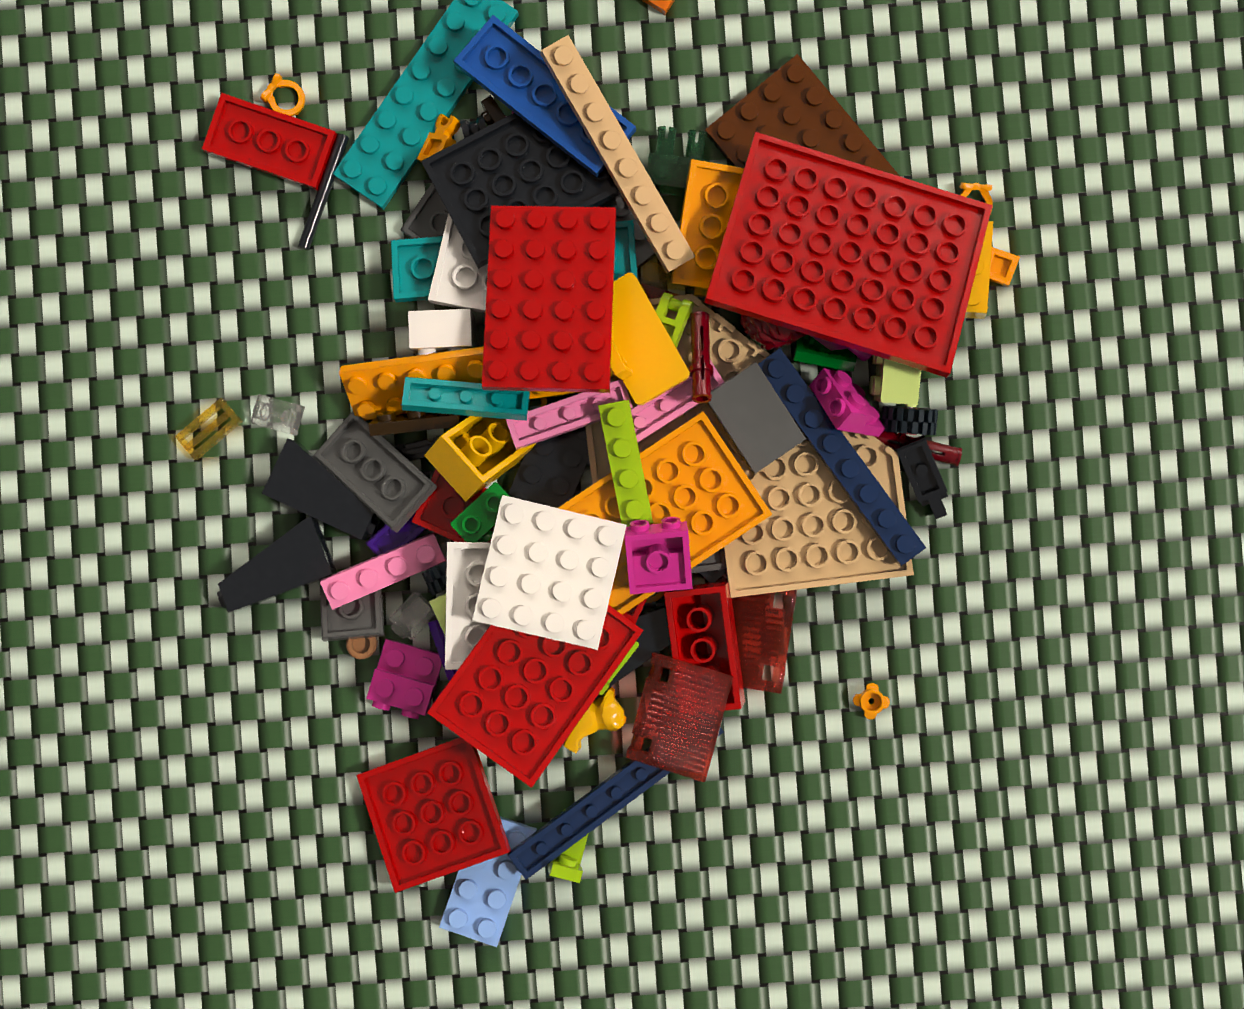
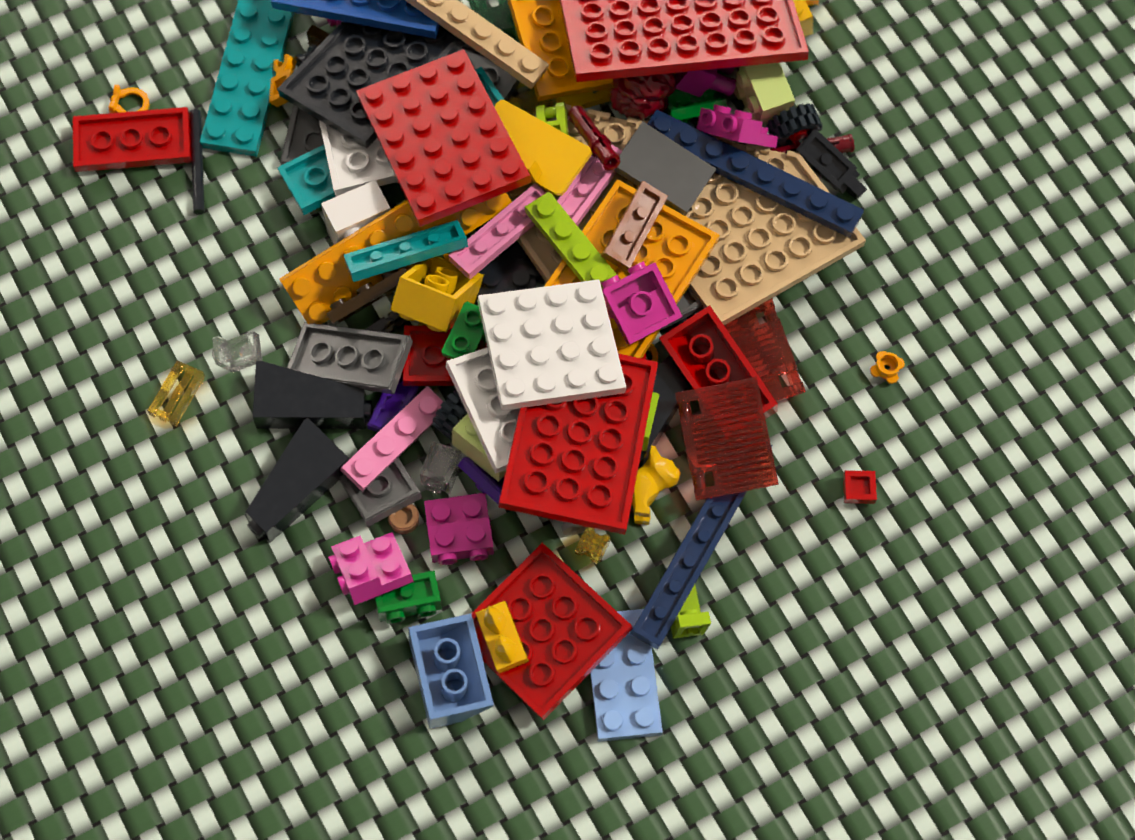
camera: 30 degrees left, 20 degrees down
none -> dark pink plate [328,532,414,605]
none -> green bracket [375,570,442,624]
none -> medium blue slope [408,614,494,729]
none -> yellow tile [476,601,528,673]
none -> plate [601,181,668,271]
none -> red plate [843,470,877,504]

